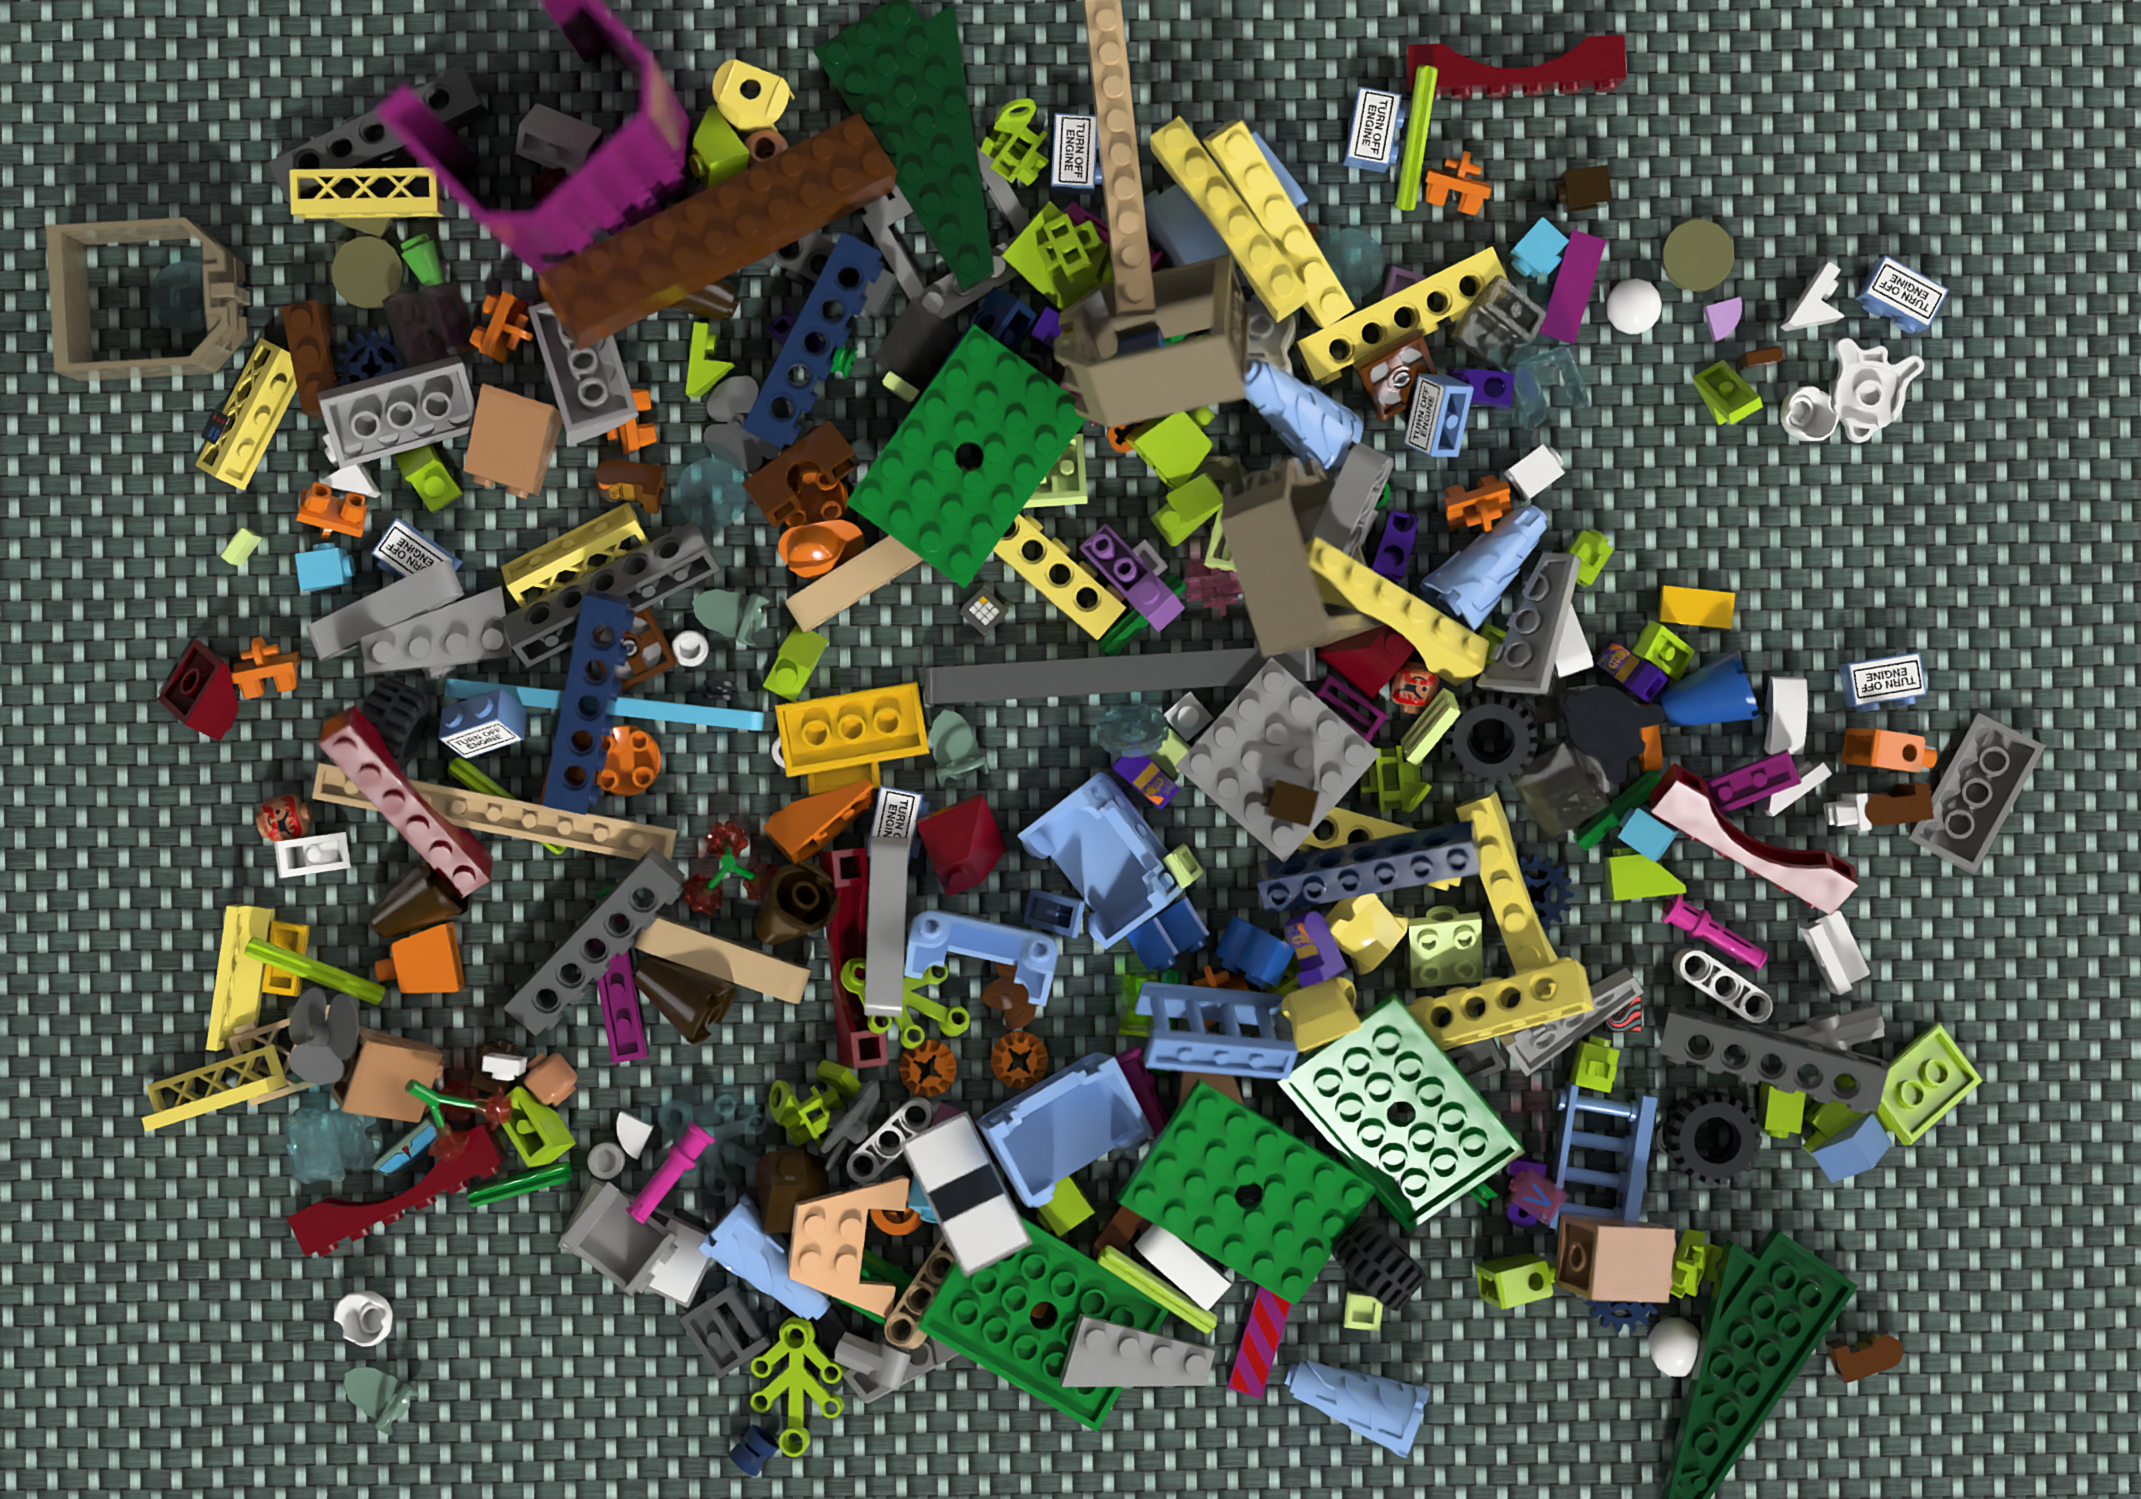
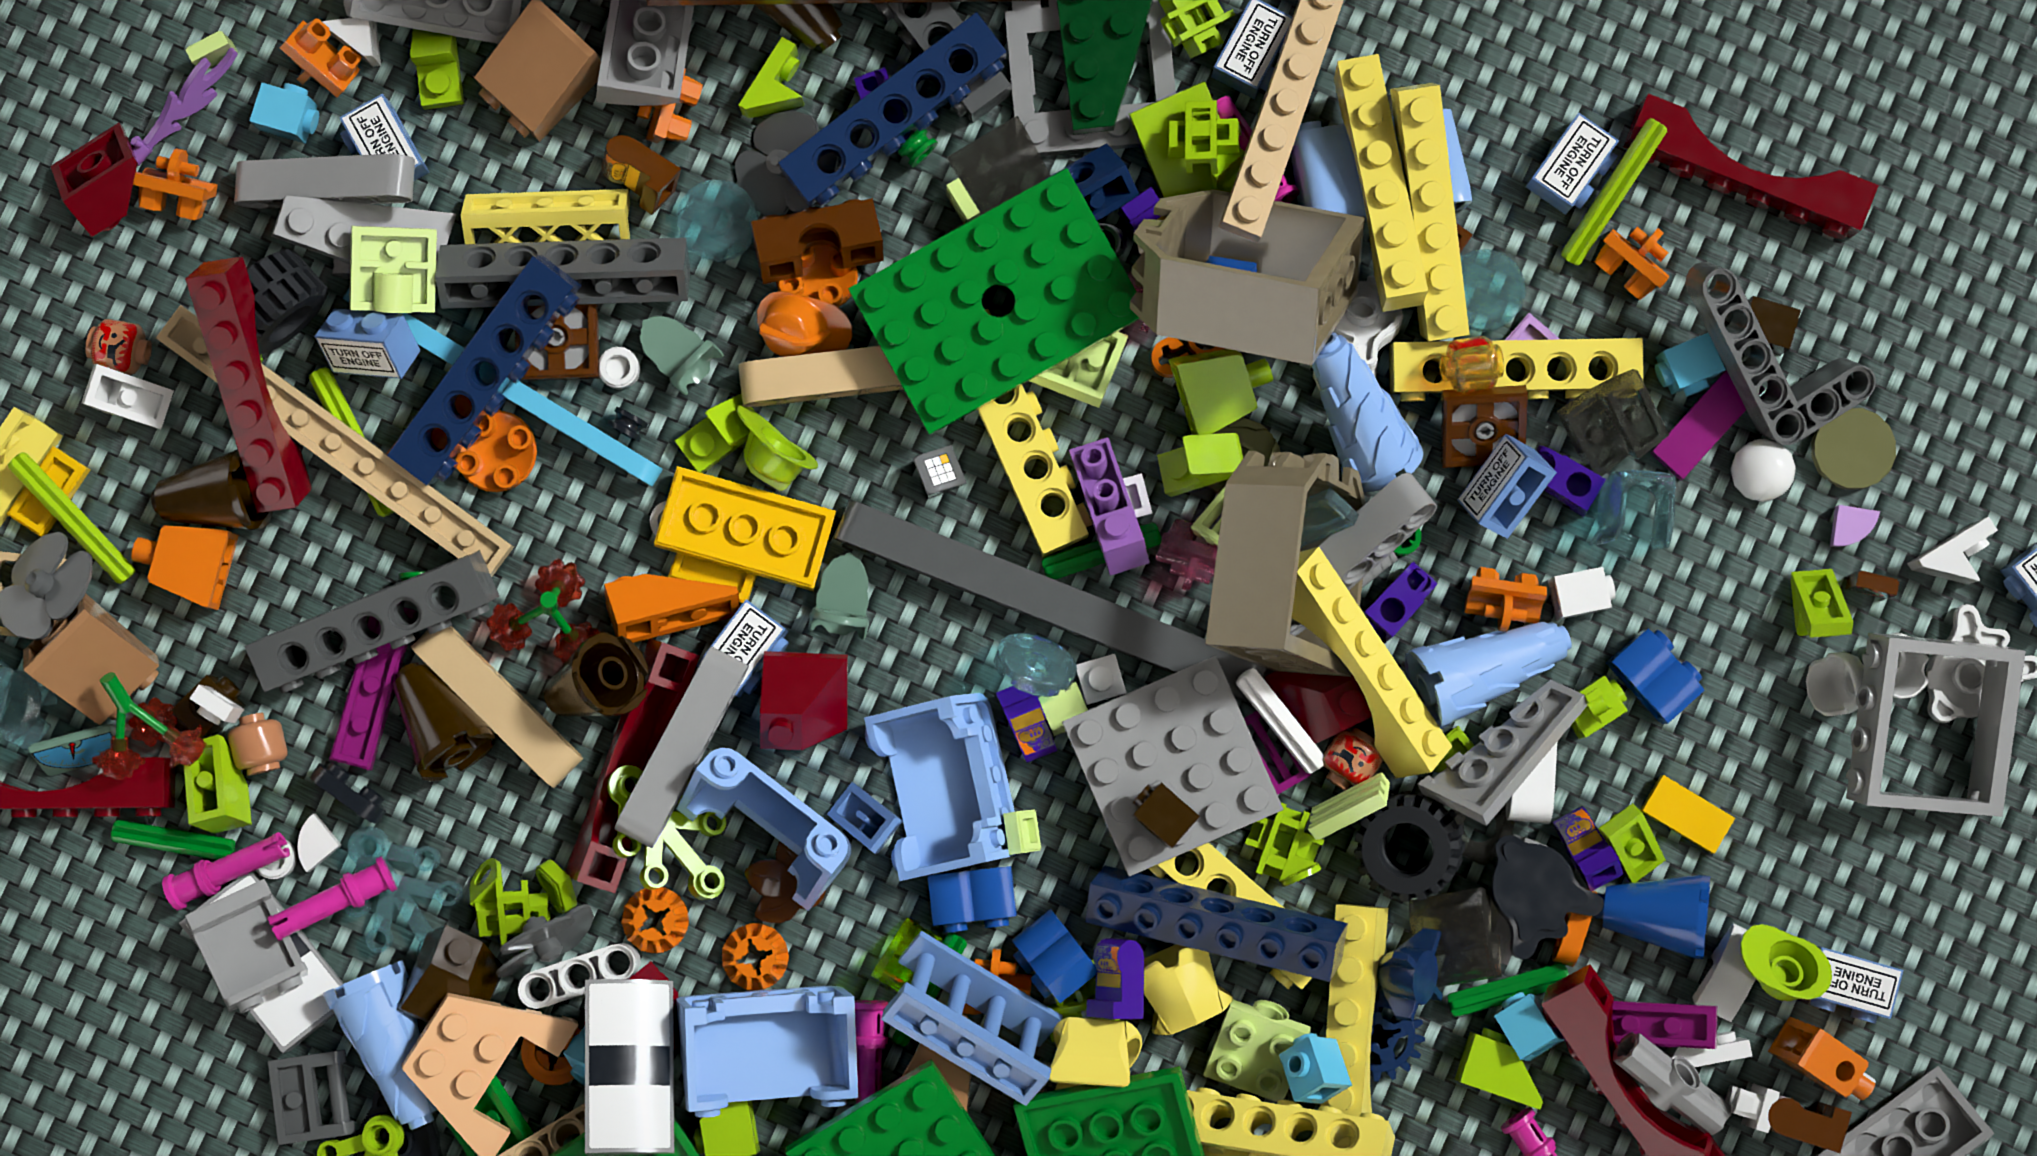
camera: 25 degrees right, 5 degrees down
none -> medium lavender piece [130,48,238,166]
none -> dark pink pin [162,832,290,911]
none -> black plate [309,761,387,825]
none -> yellowish green plate [349,226,437,313]
none -> lime piece [737,406,818,491]
none -> white axle [1236,668,1324,774]
none -> medium azure brick [1279,1033,1352,1104]
none -> clear light blue tile [1300,488,1359,548]
none -> dark blue piece [1377,928,1443,1021]
none -> clear yellow head [1439,336,1505,394]
none -> blue brick [1606,628,1705,724]
none -> light grey piece [1613,1032,1731,1135]
none -> dark grey beam [1685,262,1876,445]
none -> lime piece [1740,924,1832,1001]
none -> white hair [1806,652,1864,716]
none -> light grey window [1845,633,2026,817]

